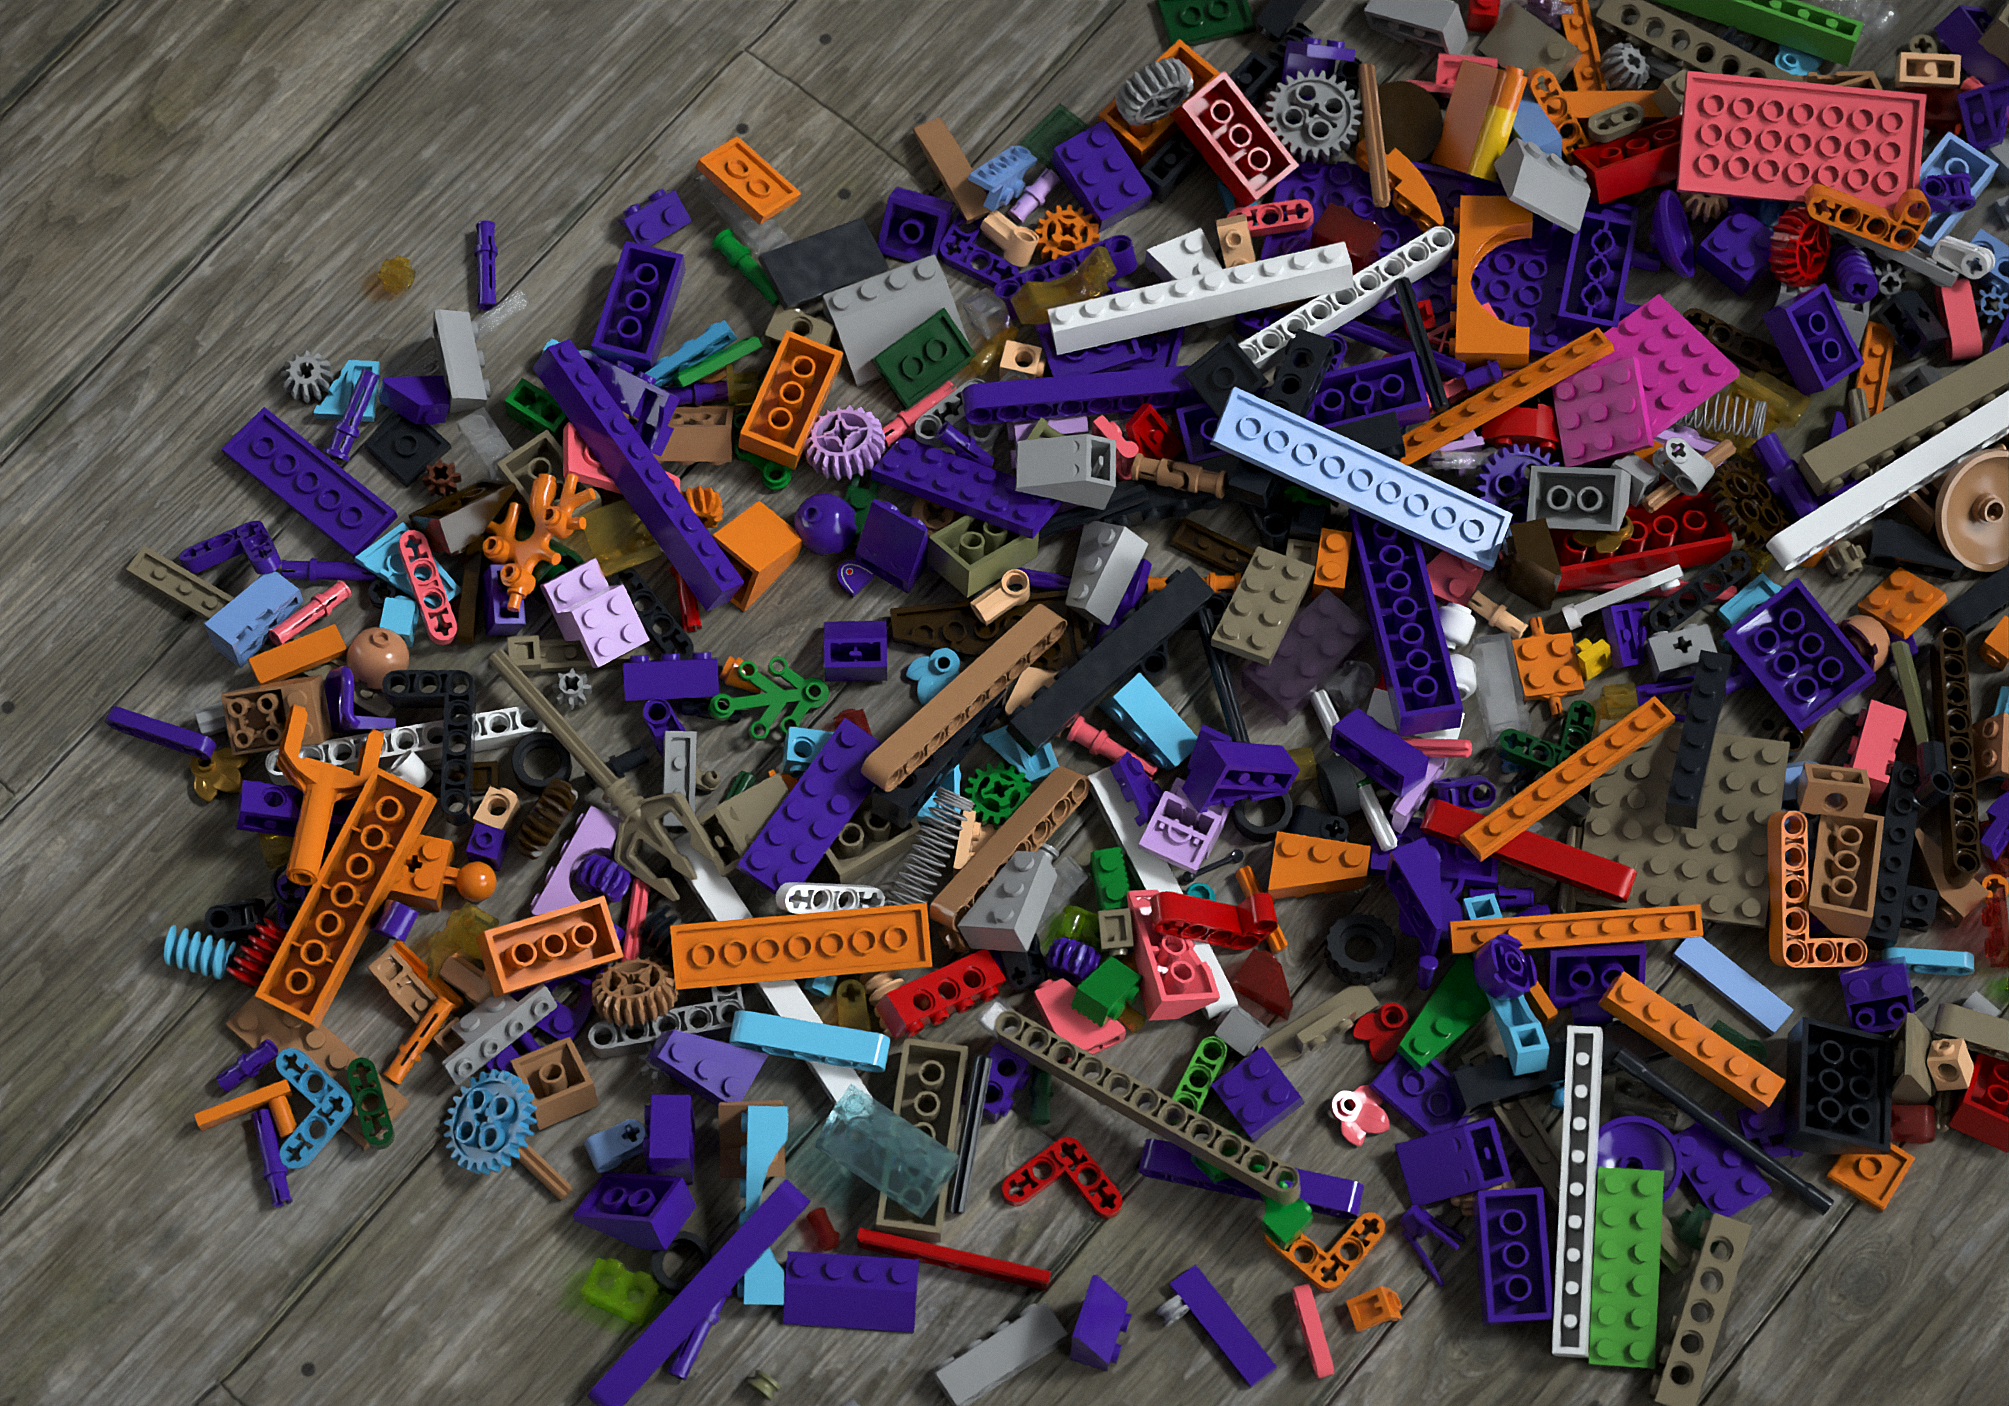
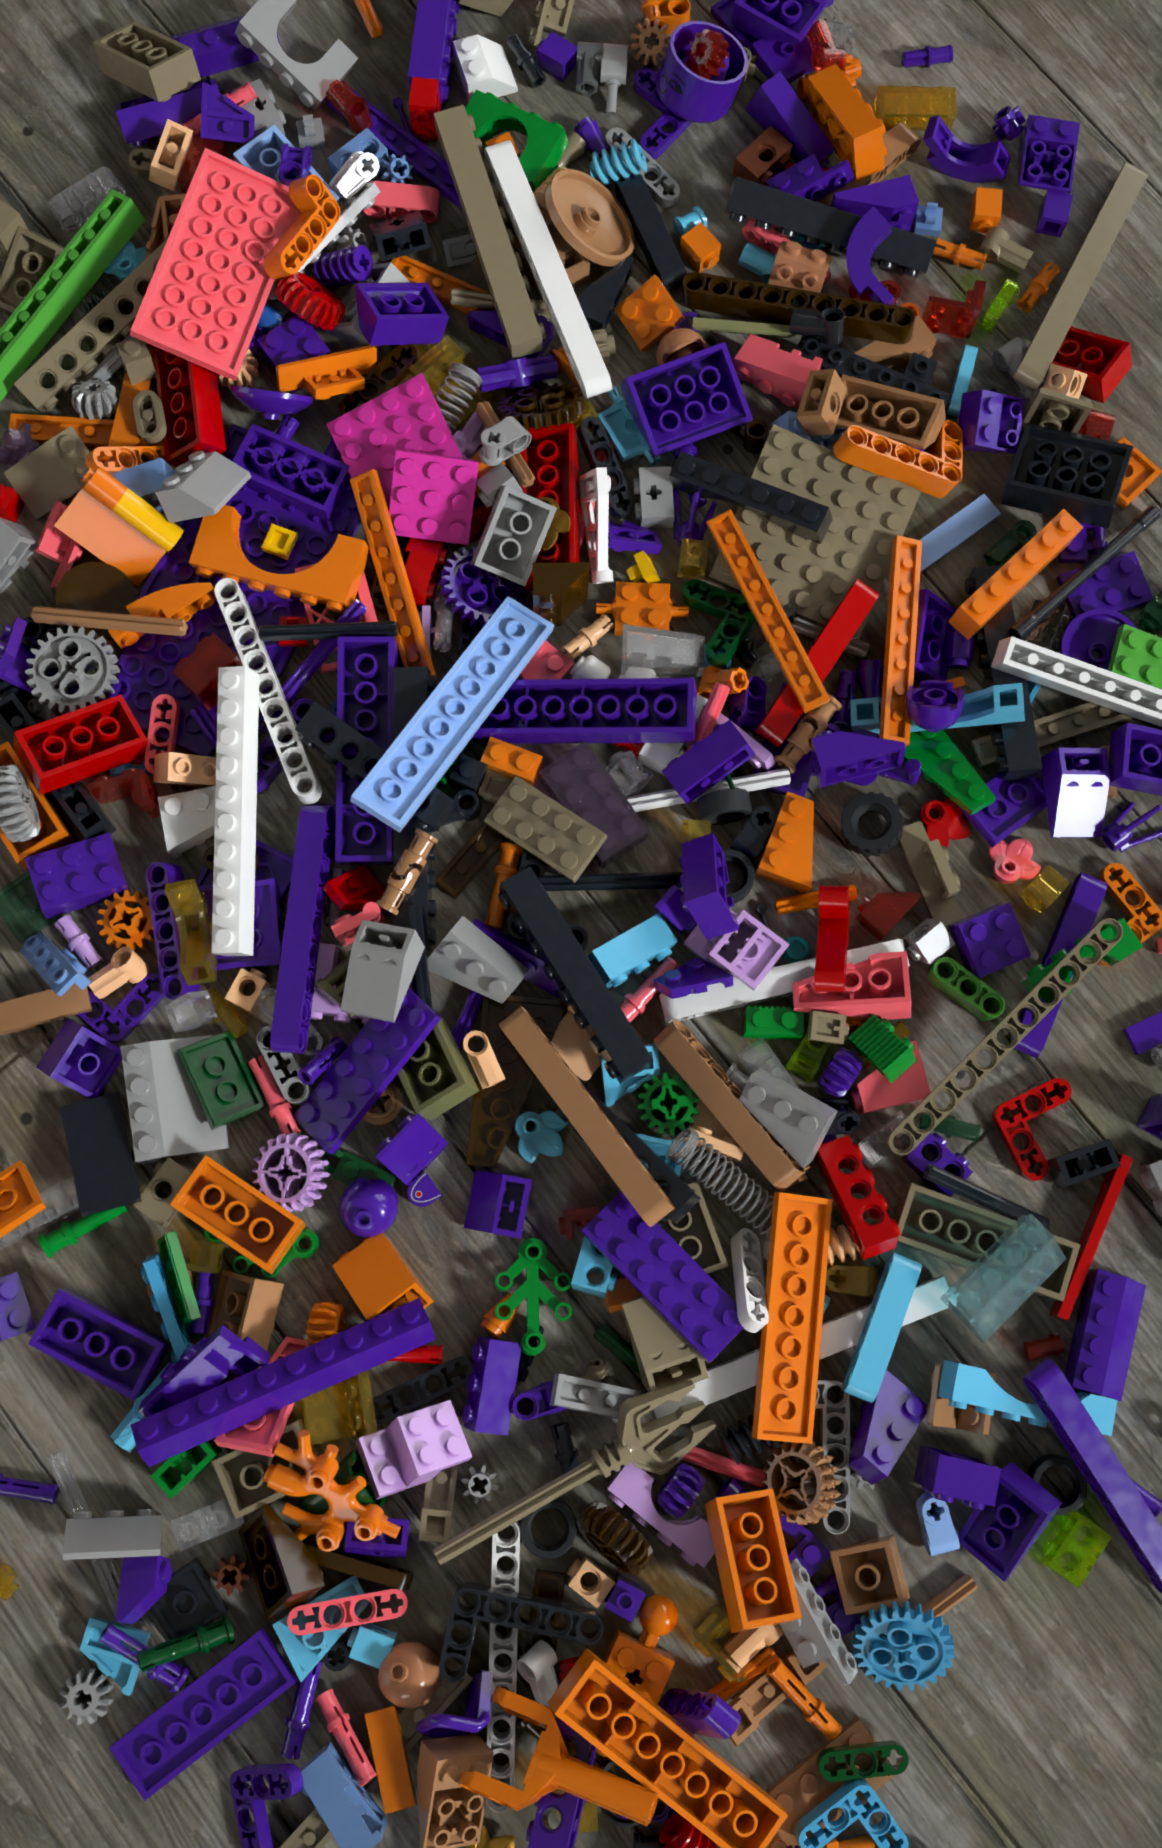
camera: 80 degrees left, 10 degrees up
black tile [1182,334,1268,419] -> none
dark purple pin [1463,360,1503,392] -> none
none -> clear red bracket [87,768,161,818]
none -> dark green pin [136,1615,235,1673]
none -> yellow tile [261,524,298,560]
none -> orange bracket [276,345,377,400]
none -> orange piece [697,666,749,699]
none -> medium nougat piece [774,693,842,773]
none -> clear yellow brick [1020,864,1070,913]
none -> black brick [1046,1139,1121,1188]

